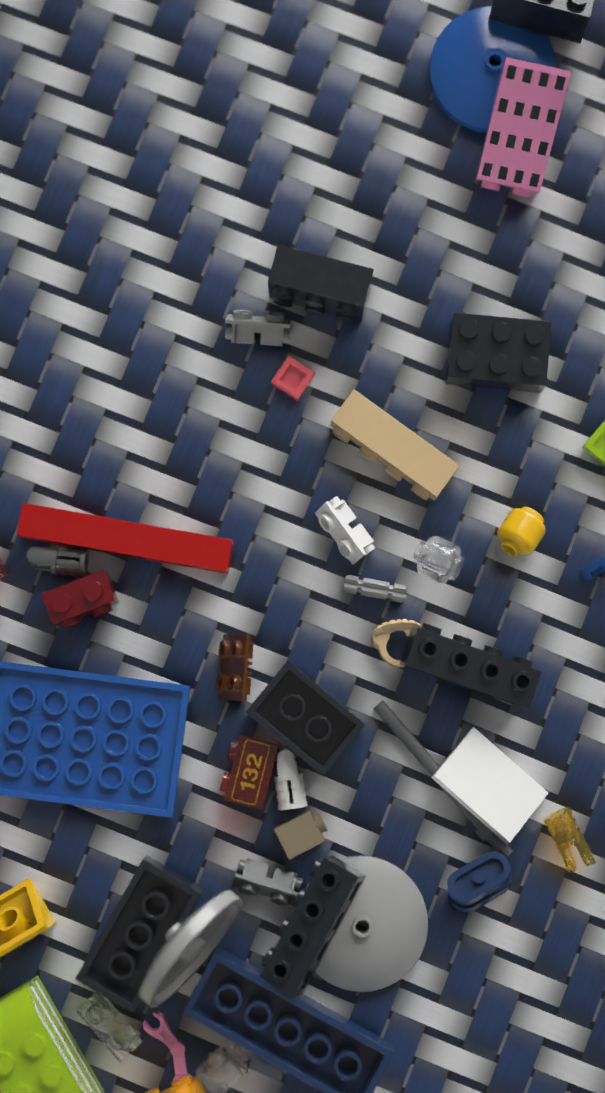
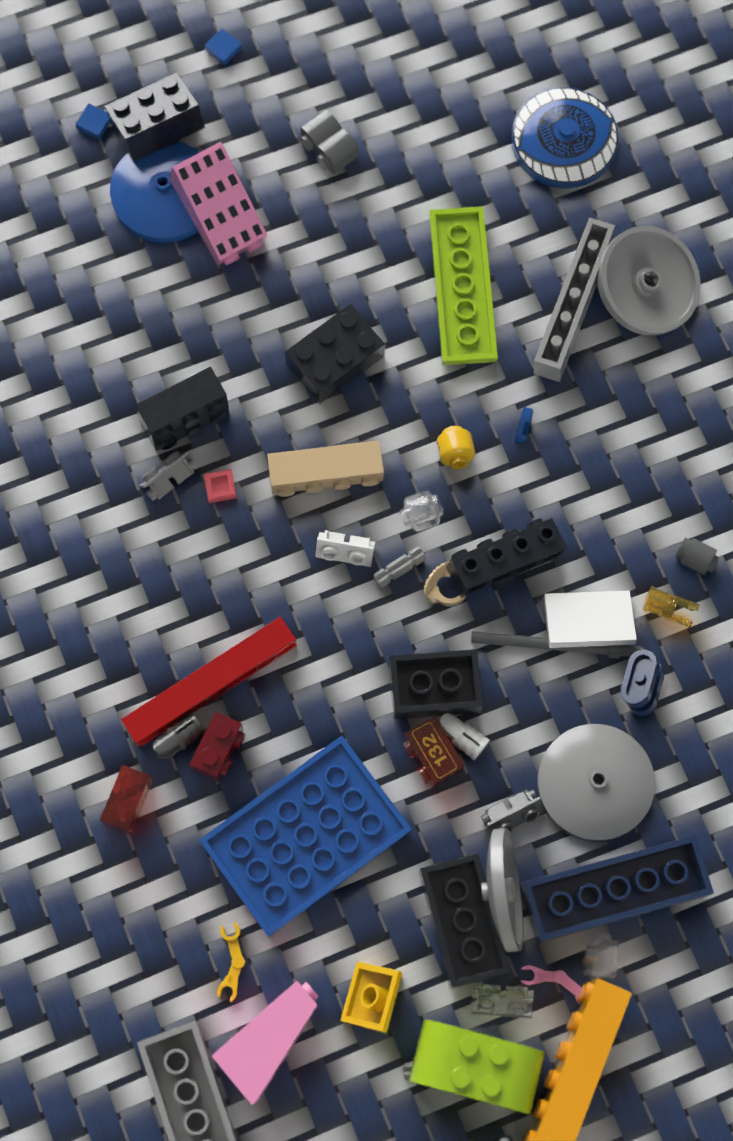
camera: 50 degrees left, 10 degrees down
reddish brown hinge [216,634,254,701] -> none
black brick [260,855,366,998] -> none
dark tan brick [274,809,328,860] -> none

